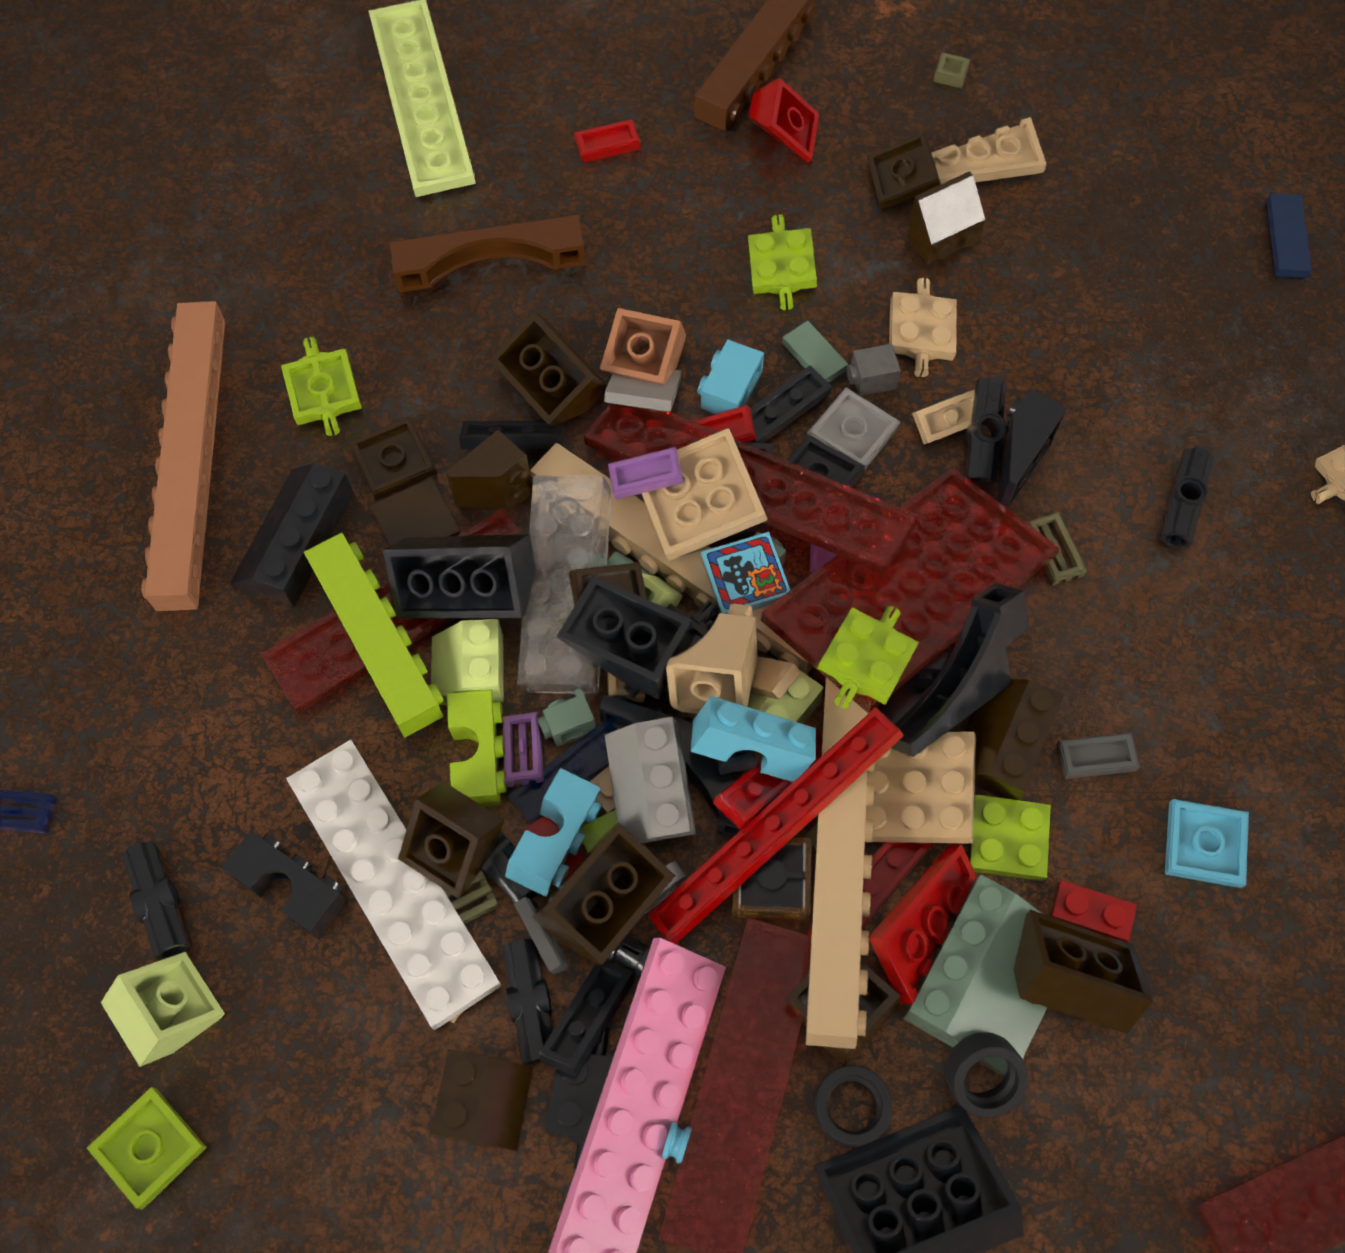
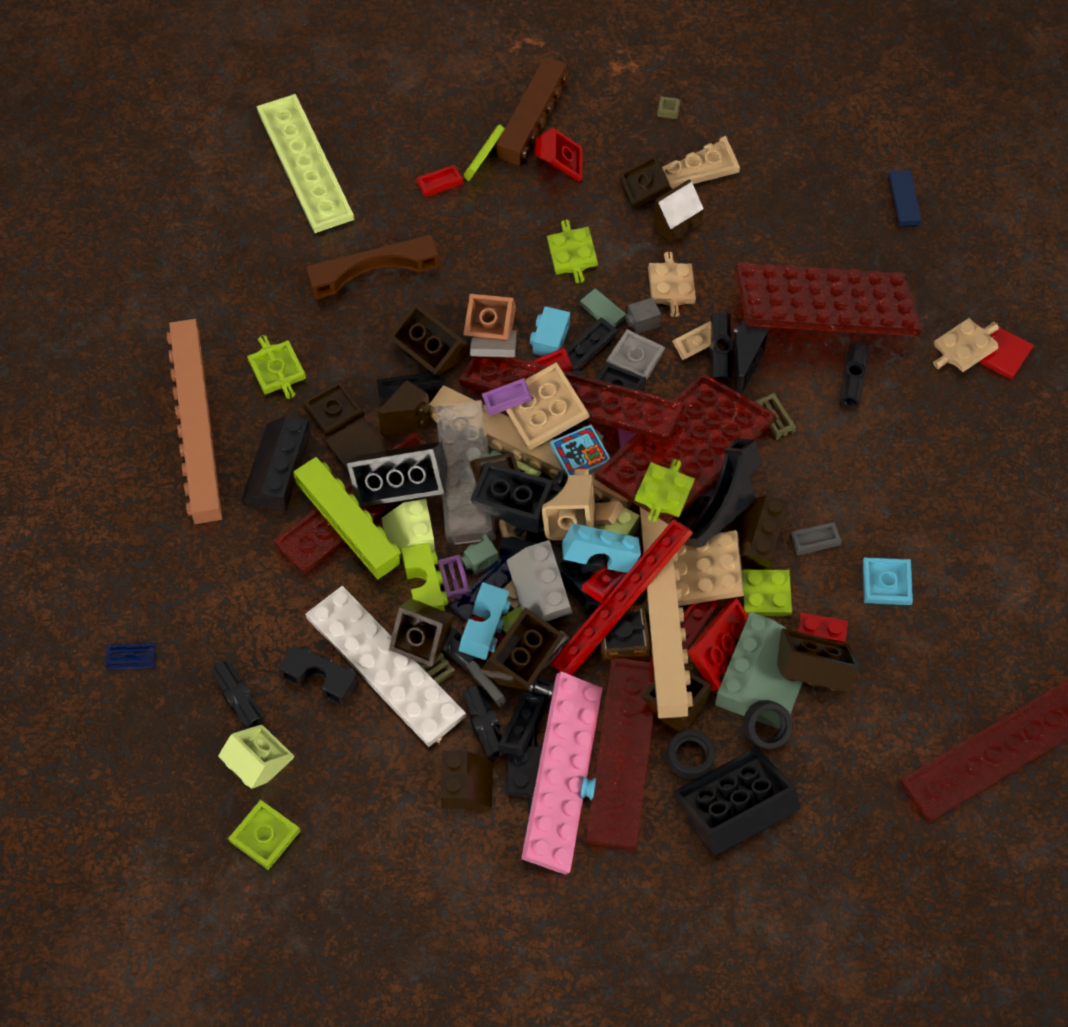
camera: 10 degrees left, 5 degrees down
none -> lime tile [463,125,505,181]
none -> clear red plate [735,263,922,336]

